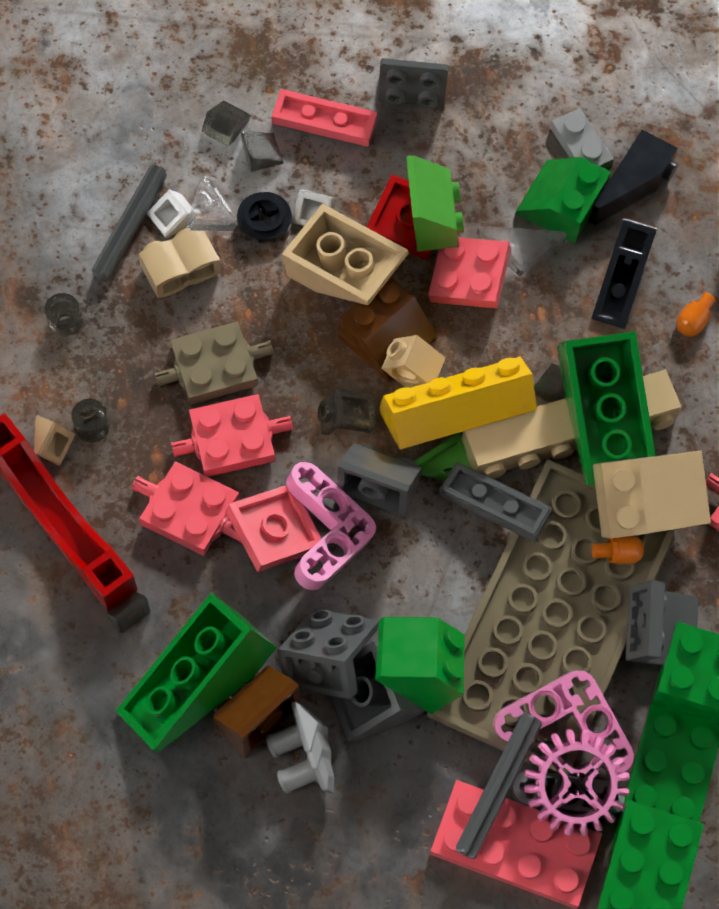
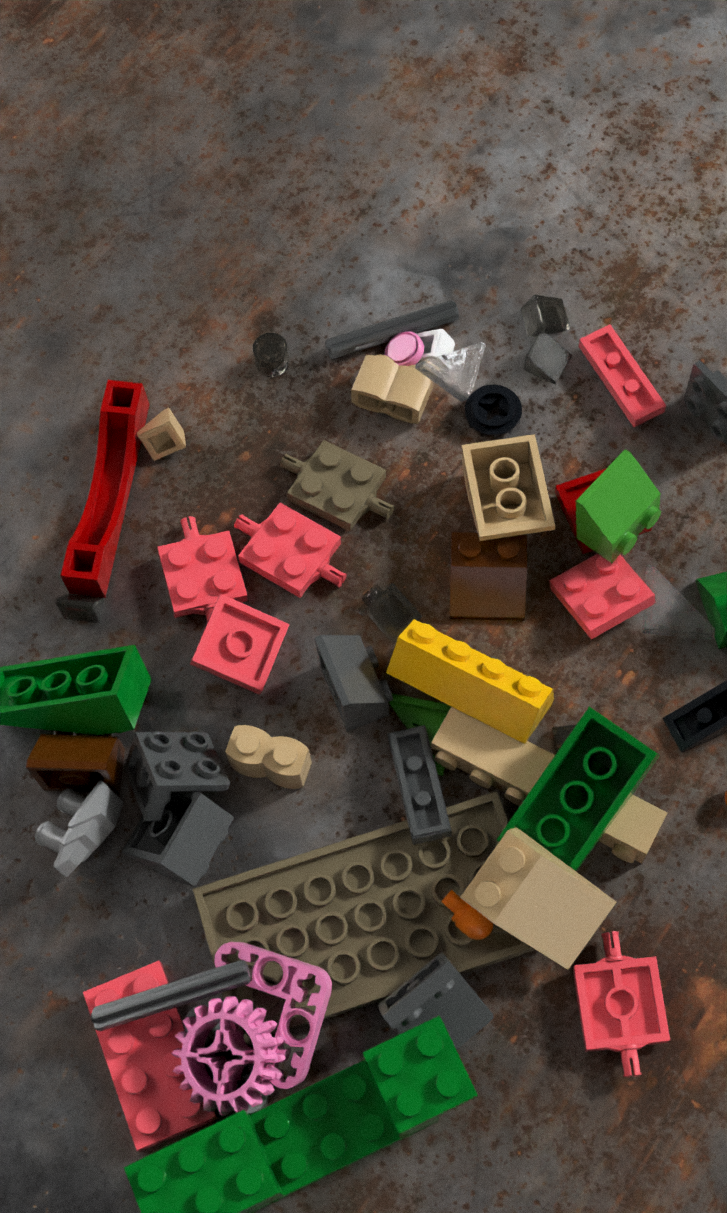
camera: 55 degrees right, 0 degrees up
clear smoke wheel [71,398,110,443] -> none
bright pink beam [286,462,376,590] -> none
white slope [292,189,335,226] -> none
green slope [376,617,465,714] -> none
tan brick [381,335,445,388] -> none
none -> tan brick [225,725,312,789]
none -> bright pink piece [385,332,424,366]

